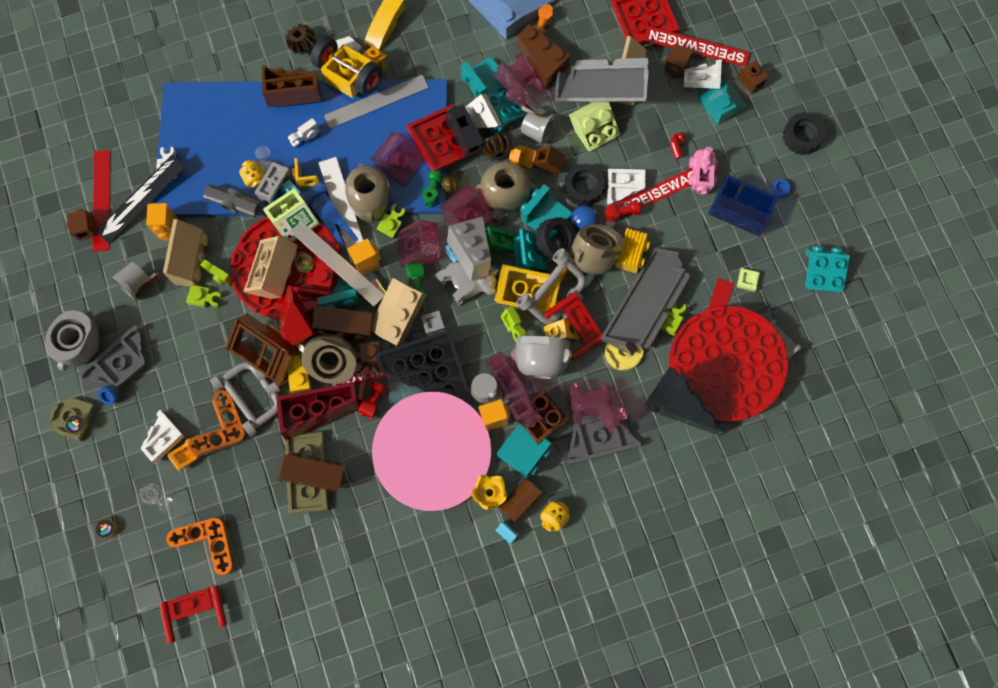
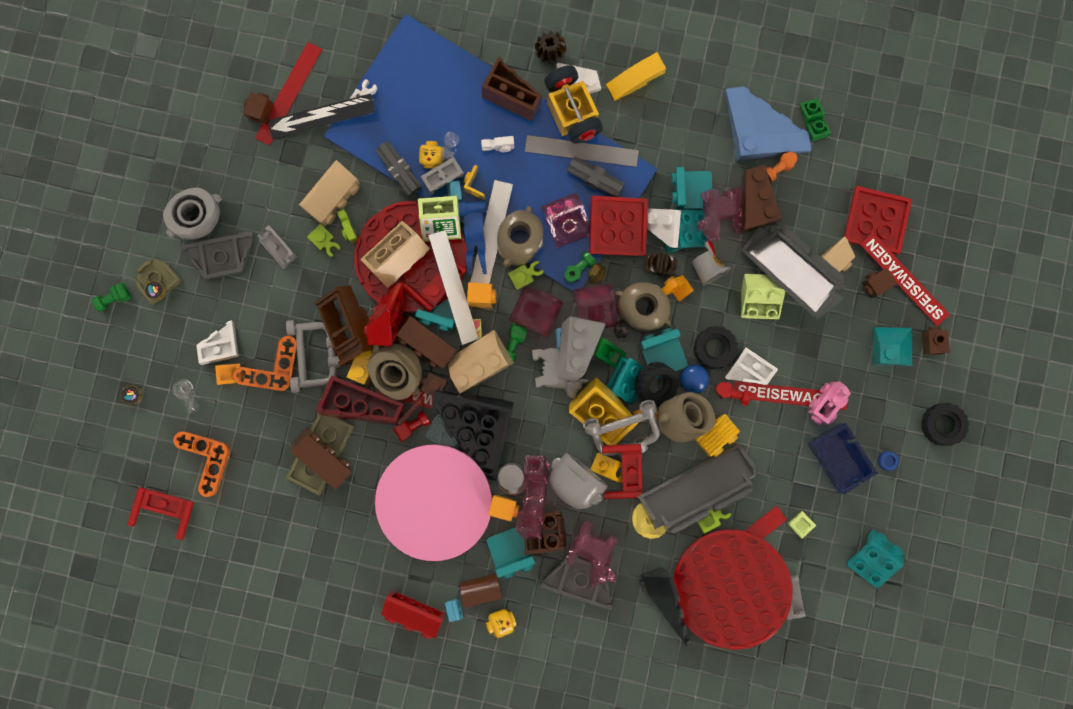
camera: 30 degrees right, 10 degrees up
blue tile [98,385,119,405] -> none
light grey hat [111,262,159,301] -> none
light orange brick [146,203,178,241] -> none
clear yellow tile [294,253,314,273] -> none
light orange bracket [362,46,387,72] -> none
light grey plate [421,311,444,335] -> none
black brick [445,105,484,156] -> none
yellow piece [471,475,507,510] -> none
lime plate [500,306,526,342] -> none
reddish brown brick [534,145,566,174] -> none
red arm [670,132,685,159] -> none
white wing [683,60,722,89] -> none
none -> green leg [91,283,131,312]
none -> light grey hinge [257,225,298,269]
none -> red slope [381,591,446,639]
none -> dark grey piece [567,157,625,197]

